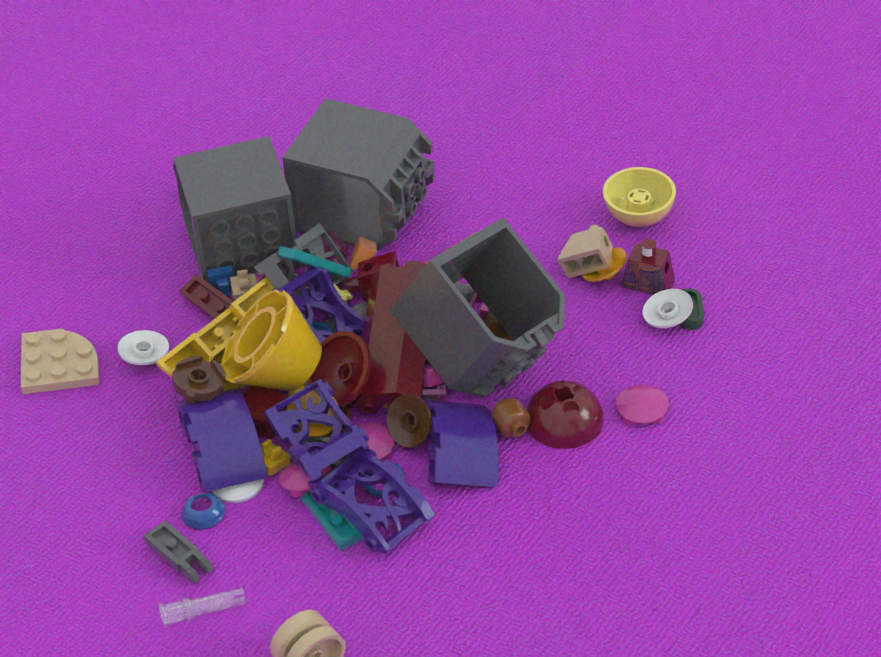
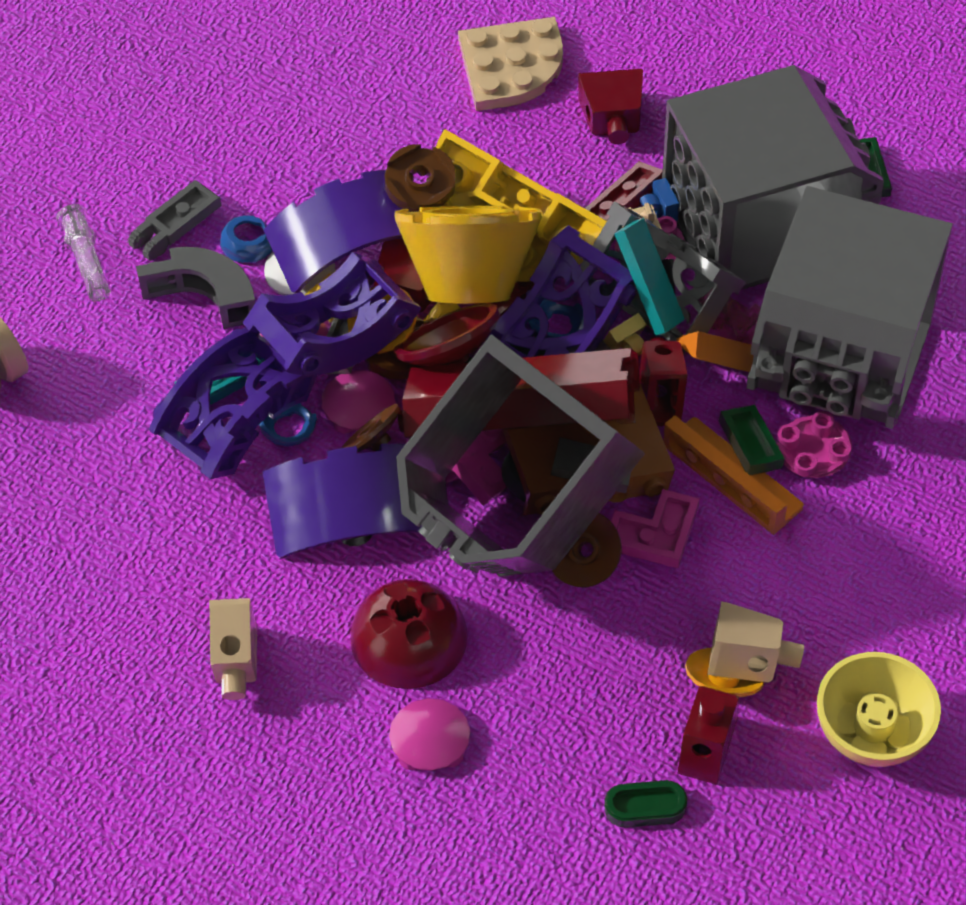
camera: 85 degrees right, 10 degrees up
white dish [118,330,169,365] -> none
dark orange head [492,398,531,438] -> none
white dish [643,289,693,328] -> none
none -> dark grey arch [136,247,256,329]
none -> tan torso [209,598,257,700]
none -> dark red torso [578,69,643,144]
none -> dark green tile [718,404,785,475]
none -> dark pink dish [777,411,852,478]

